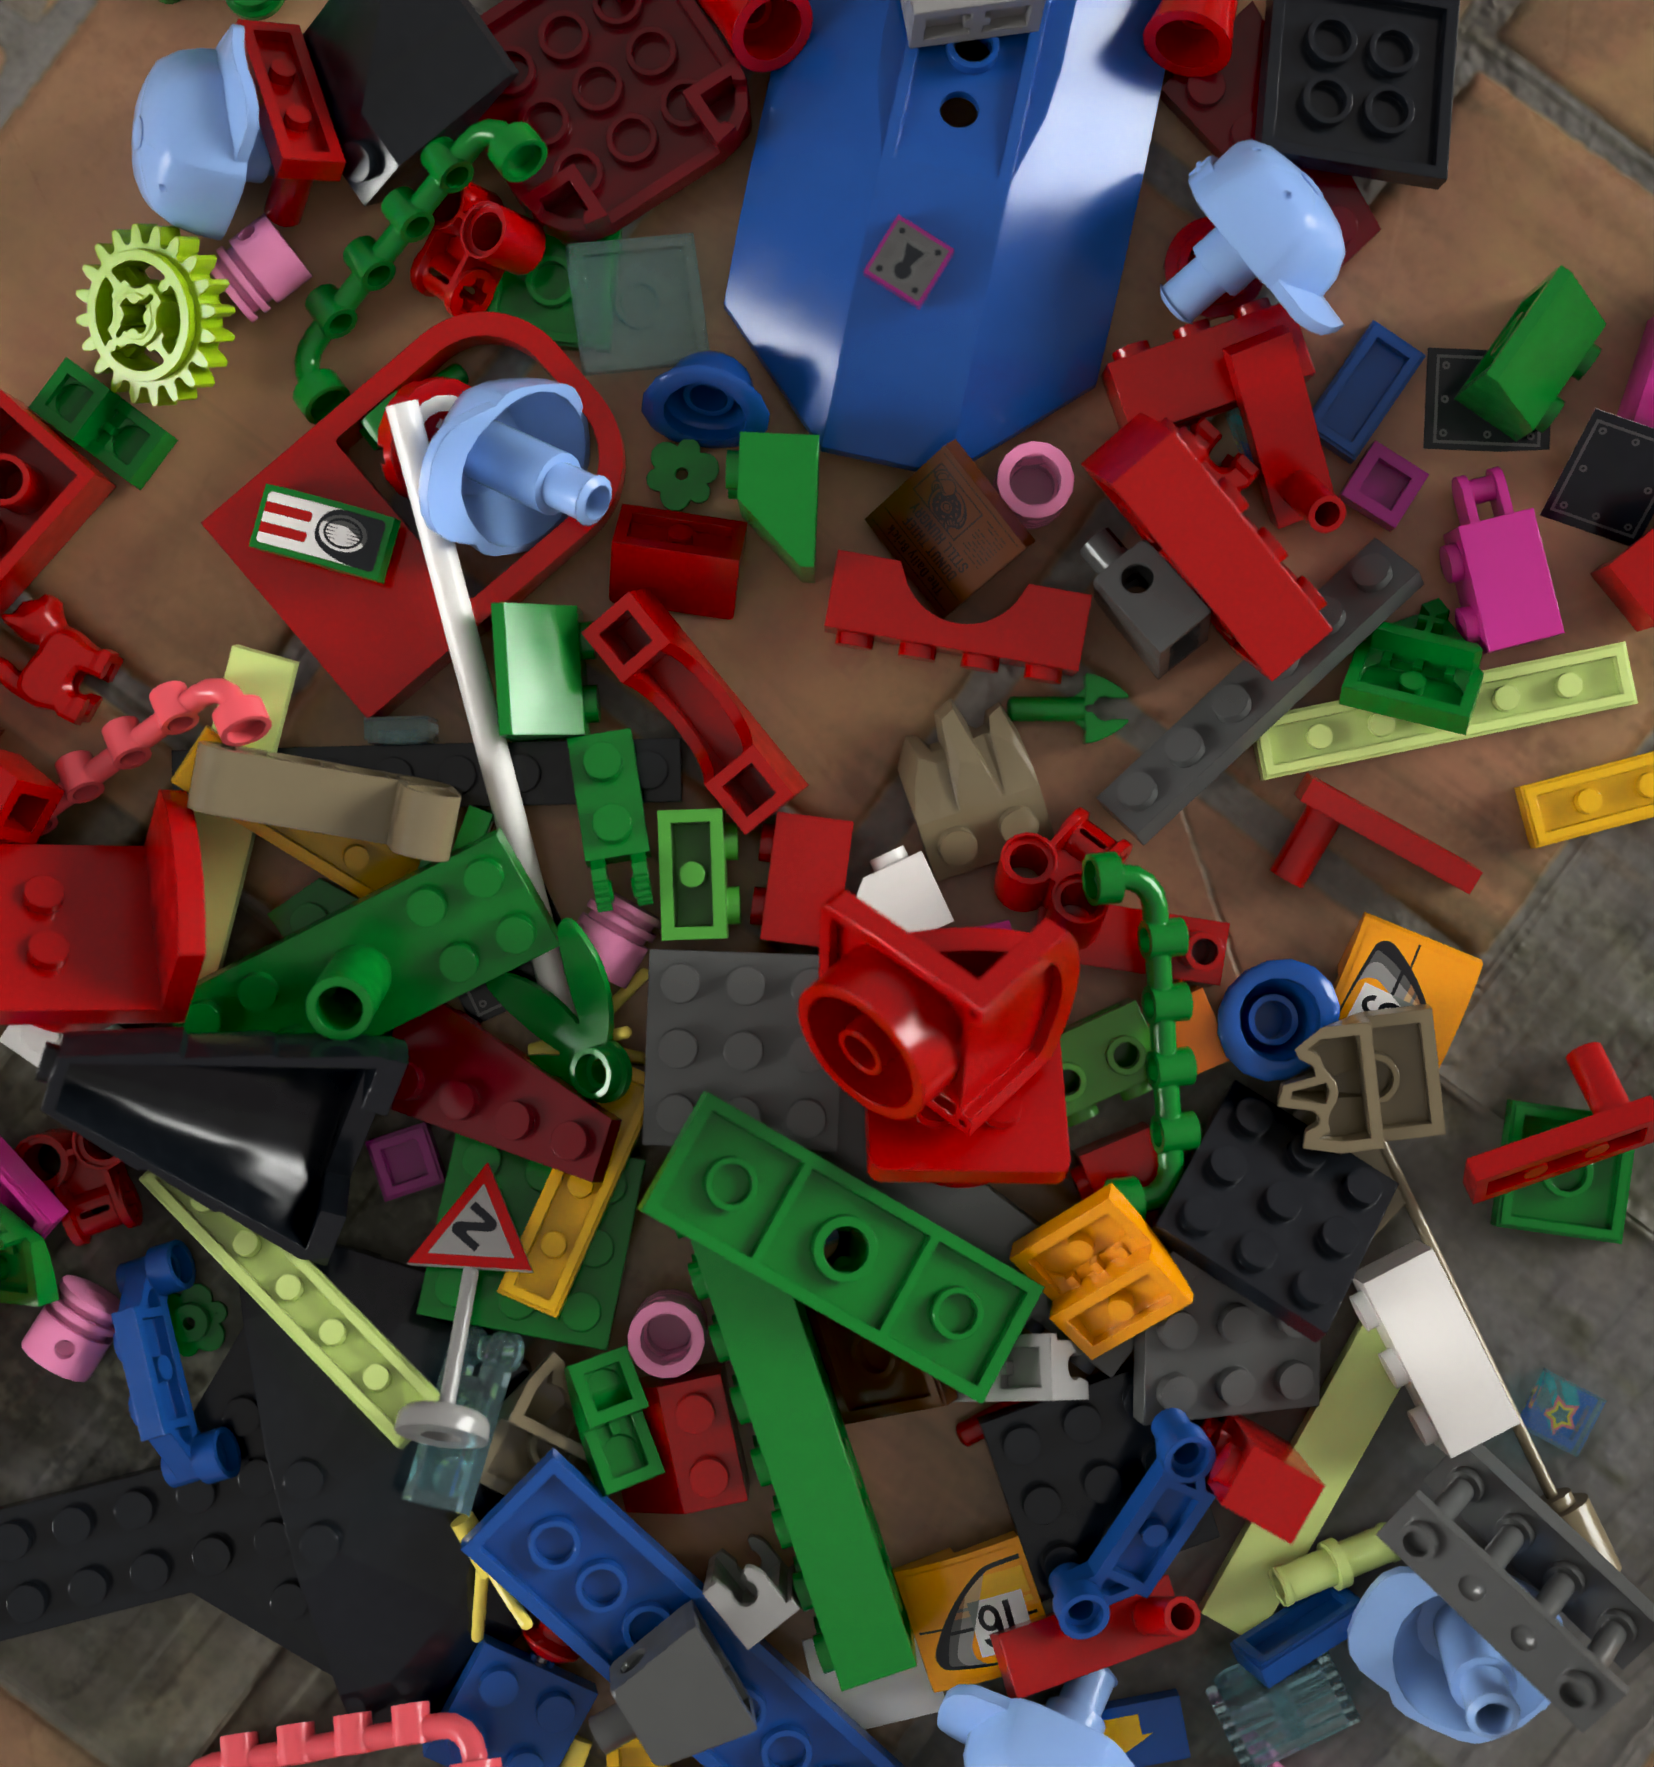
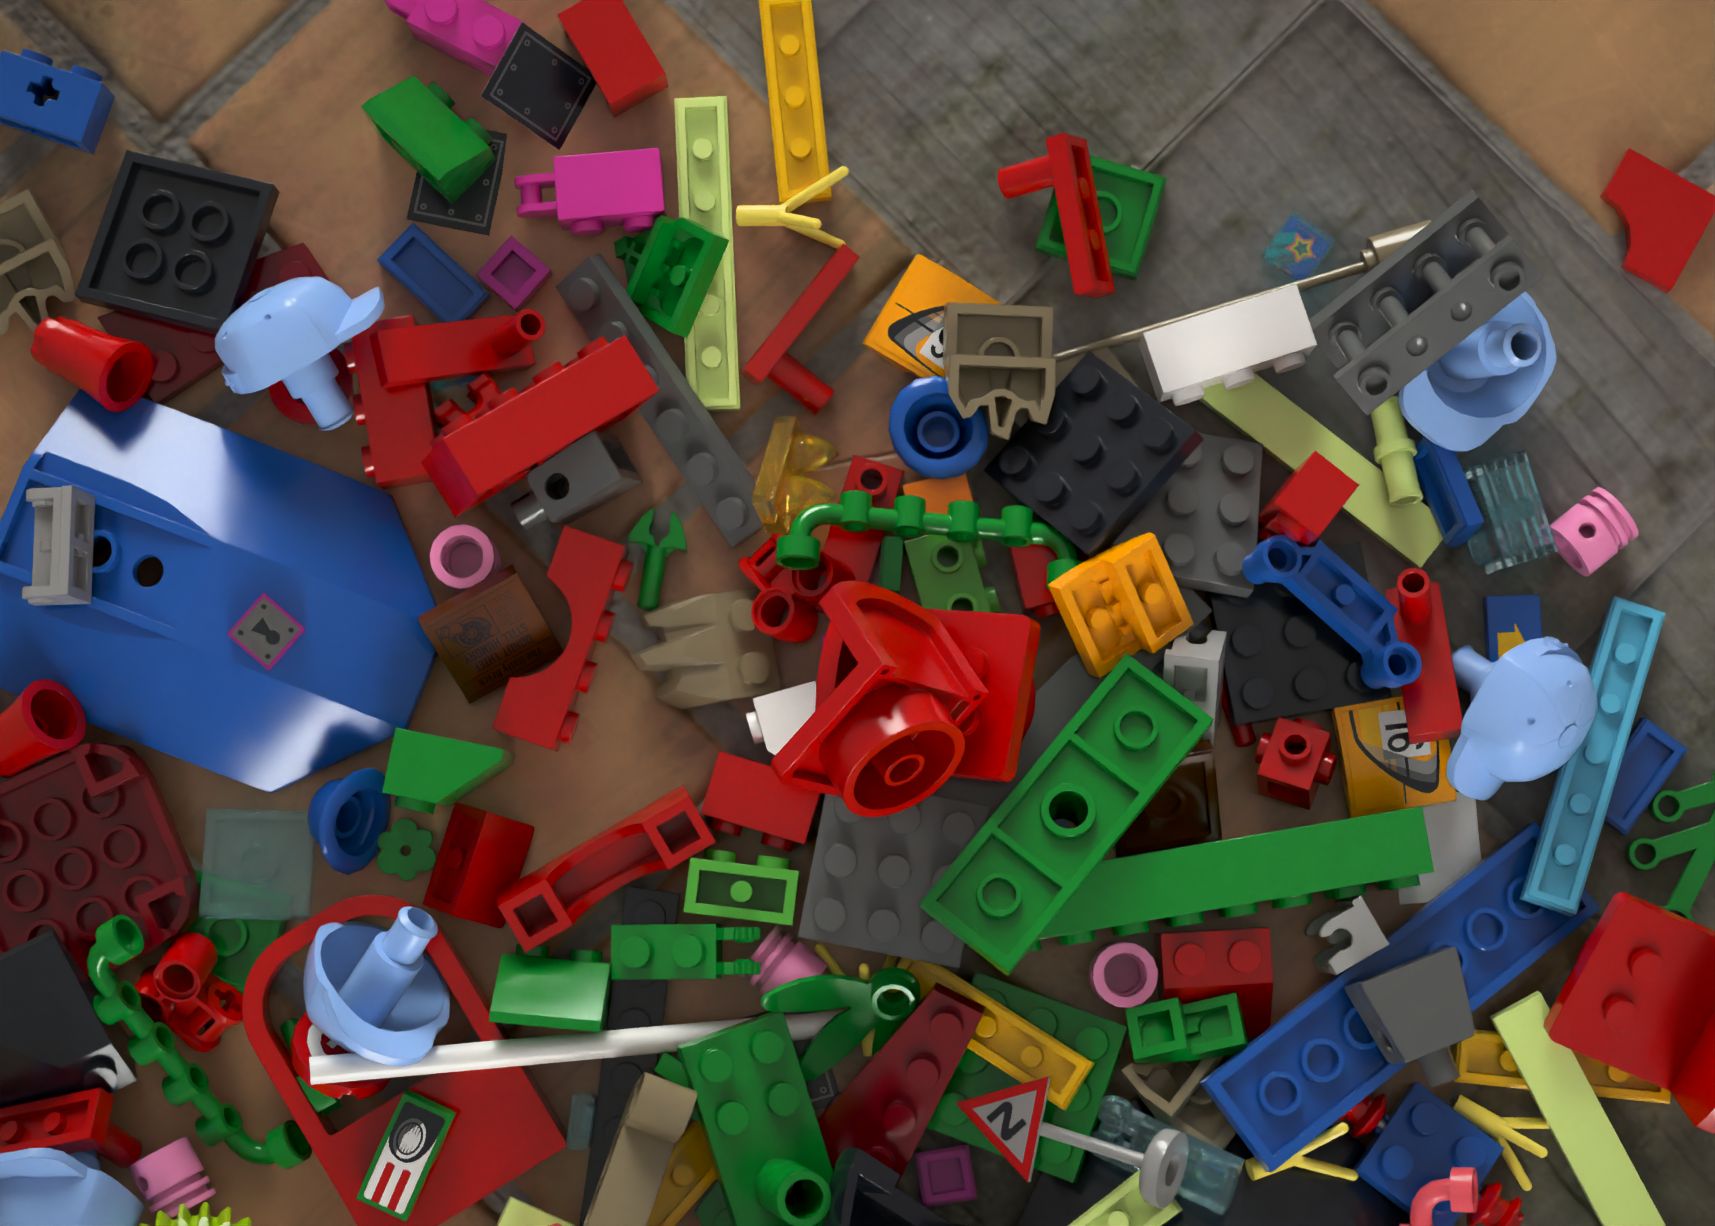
camera: 85 degrees left, 5 degrees down
none -> light yellow plant [736,166,849,249]
none -> clear yellow tile [751,416,839,534]
none -> green tile [879,536,904,594]
none -> red brick [1255,717,1338,810]

